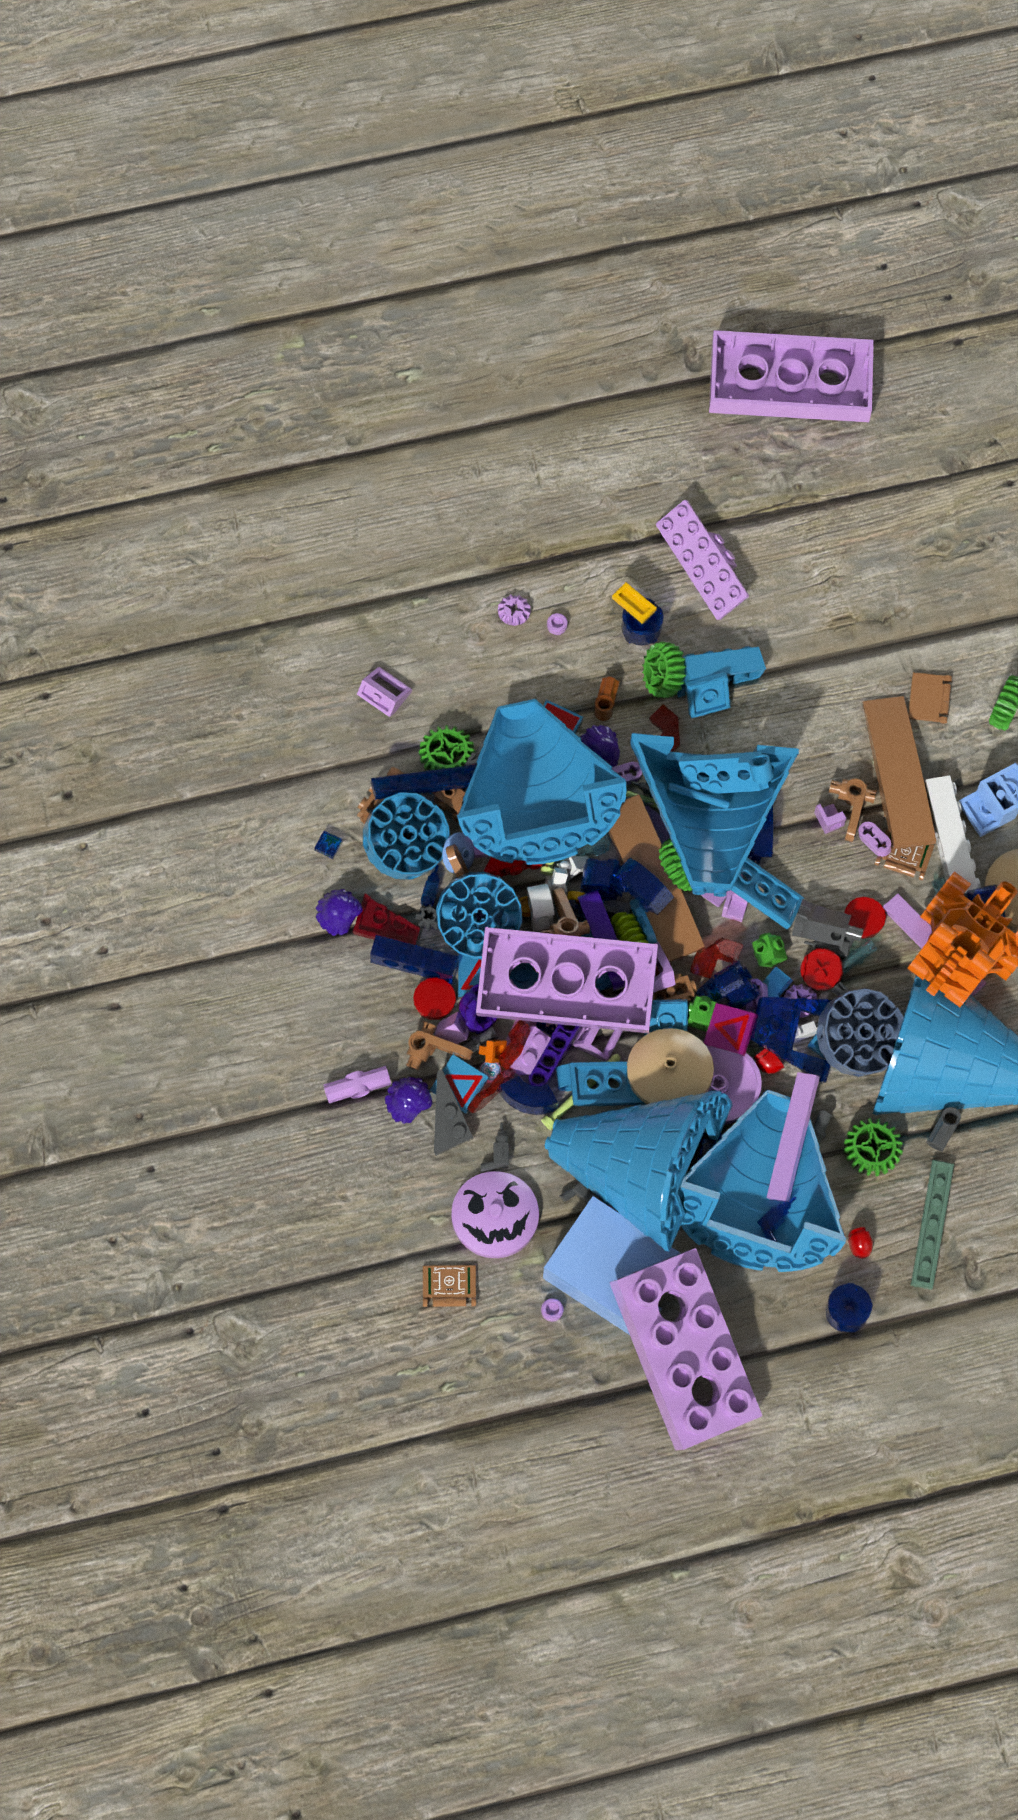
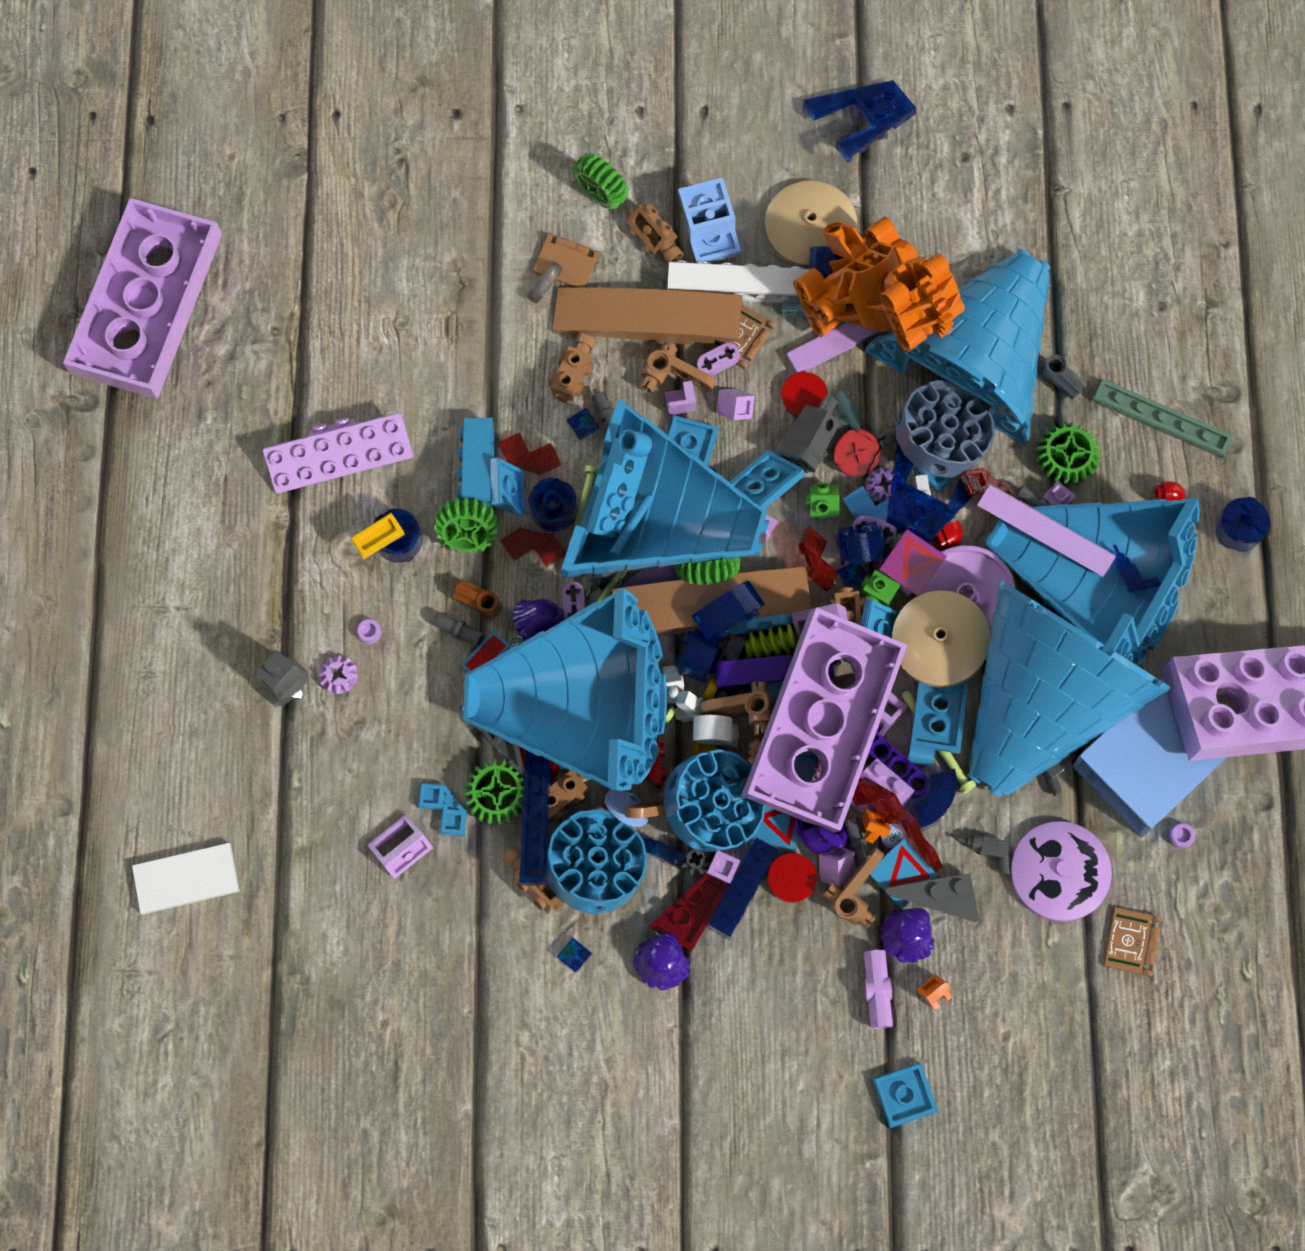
camera: 70 degrees left, 5 degrees up
none -> white tile [132,843,240,915]
none -> dark grey piece [255,650,308,707]
none -> dark azure tile [418,783,468,837]
none -> dark grey pin [434,613,484,647]
none -> clear red tile [498,432,561,475]
none -> clear smoke axle [527,261,562,303]
none -> clear blue brick [528,477,578,532]
none -> medium nougat brick [549,333,596,403]
none -> clear blue tile [566,408,599,441]
none -> dark grey pin [592,391,615,429]
none -> medium nougat brick [626,203,684,264]
none -> dark azure tile [668,415,719,466]
none -> lavender panel [707,851,741,883]
none -> lavender panel [716,389,755,420]
none -> dark azure tile [872,1063,939,1129]
none -> orange tile [916,974,952,1010]
none -> clear red tile [960,468,1015,497]
none -> lavender tile [1041,481,1076,505]

